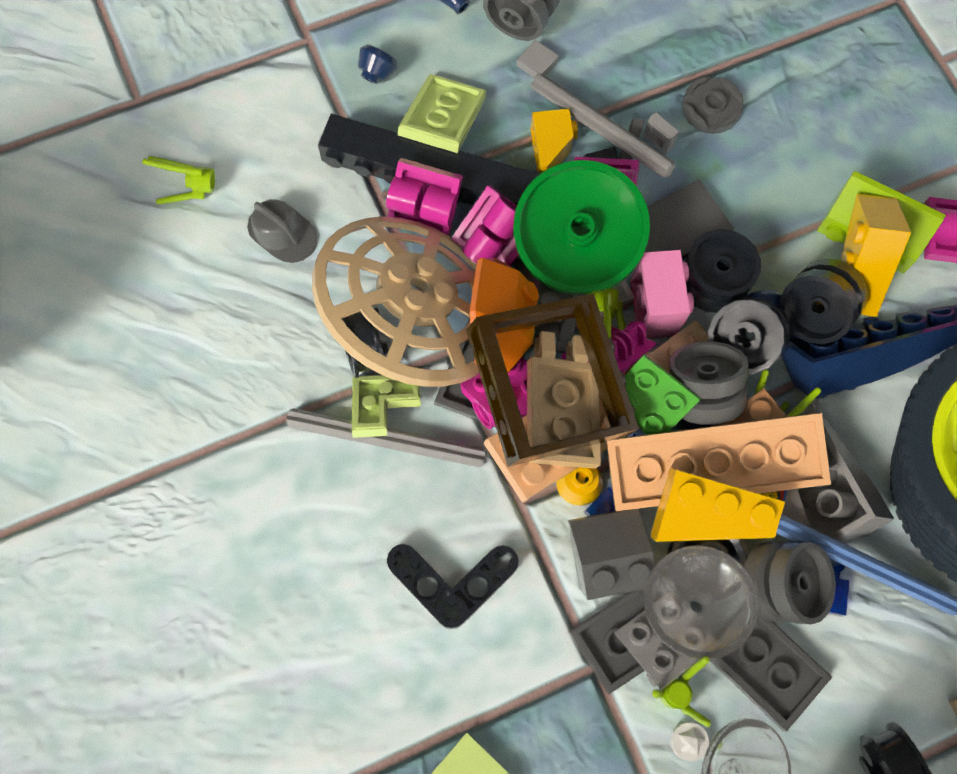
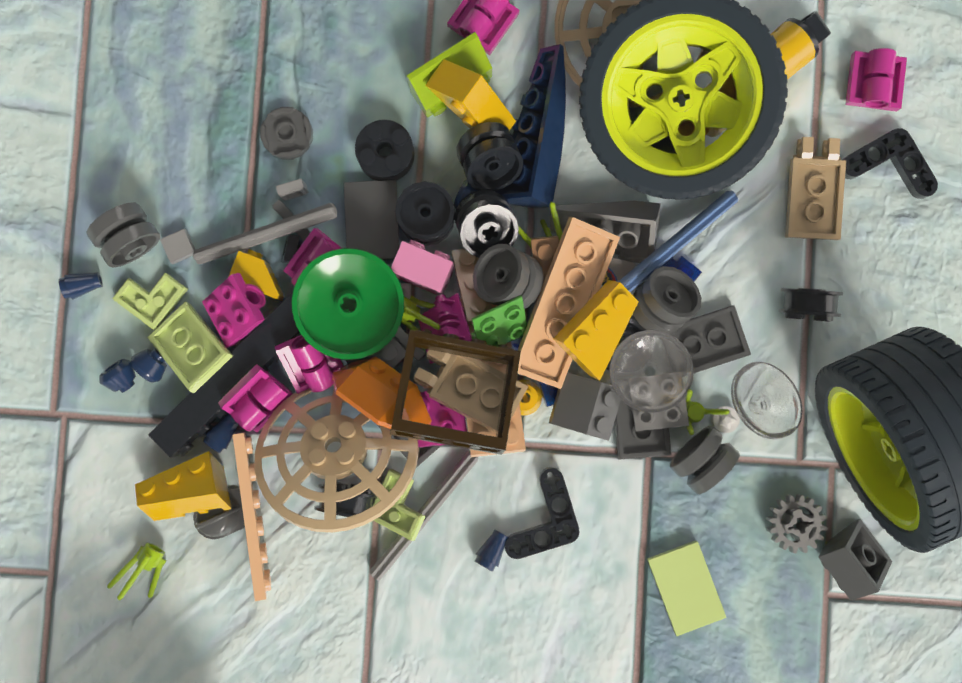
camera: 60 degrees left, 15 degrees up
none -> yellowish green tile [112,273,188,330]
none -> dark blue cone [131,348,167,383]
none -> yellow wedge [135,451,232,521]
none -> dark pink plate [202,273,266,347]
none -> dark blue cone [203,413,239,453]
none -> light nougat plate [233,432,271,601]
none -> black wheel [355,120,415,181]
none -> dark blue cone [474,529,508,572]
none -> dark grey wheel [670,425,740,494]

